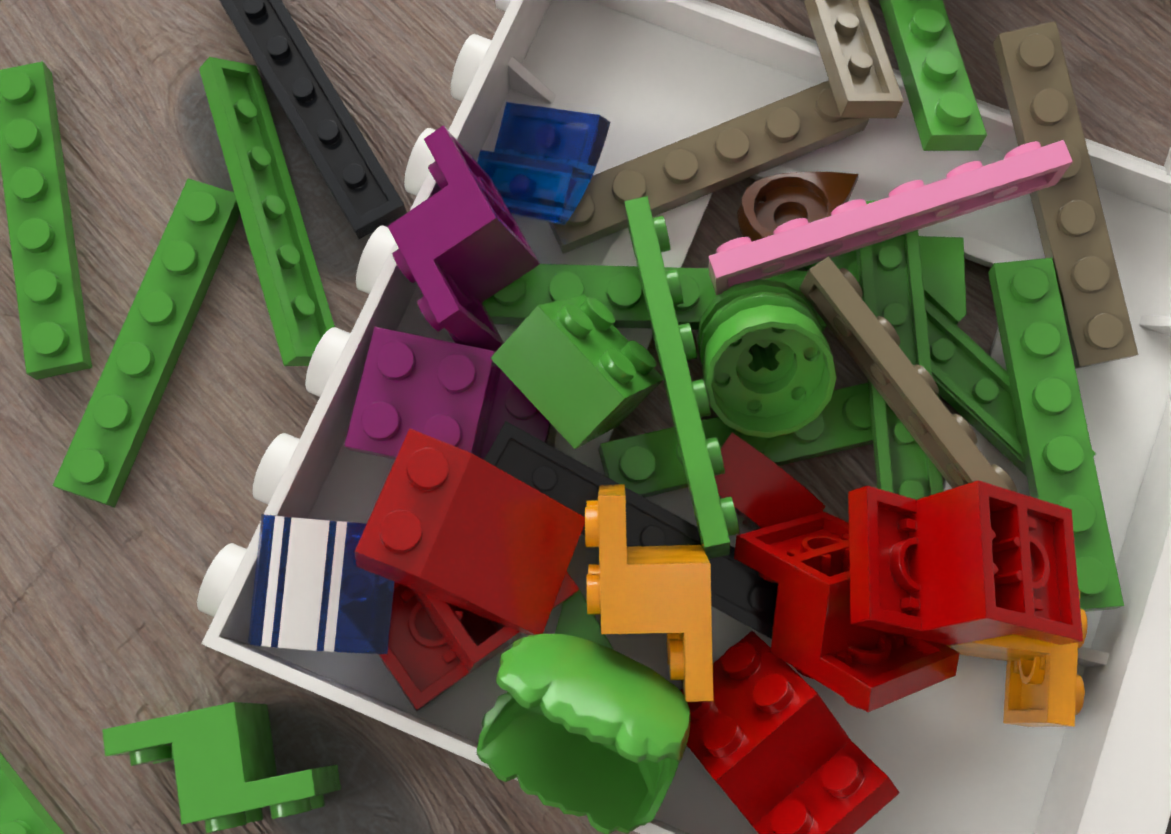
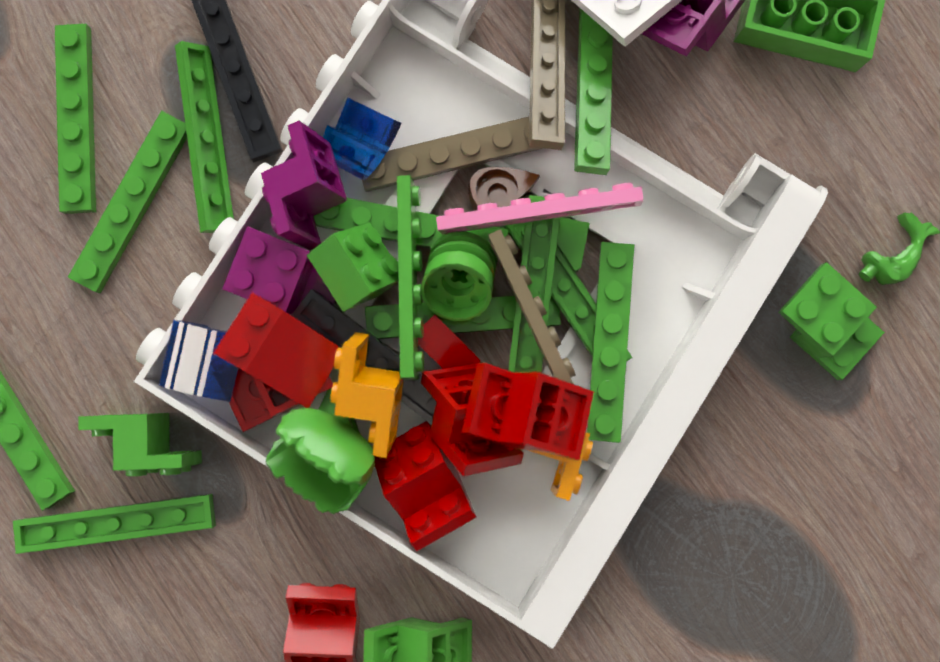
camera: 10 degrees right, 10 degrees up
dark tan plate [993,21,1139,369] -> none

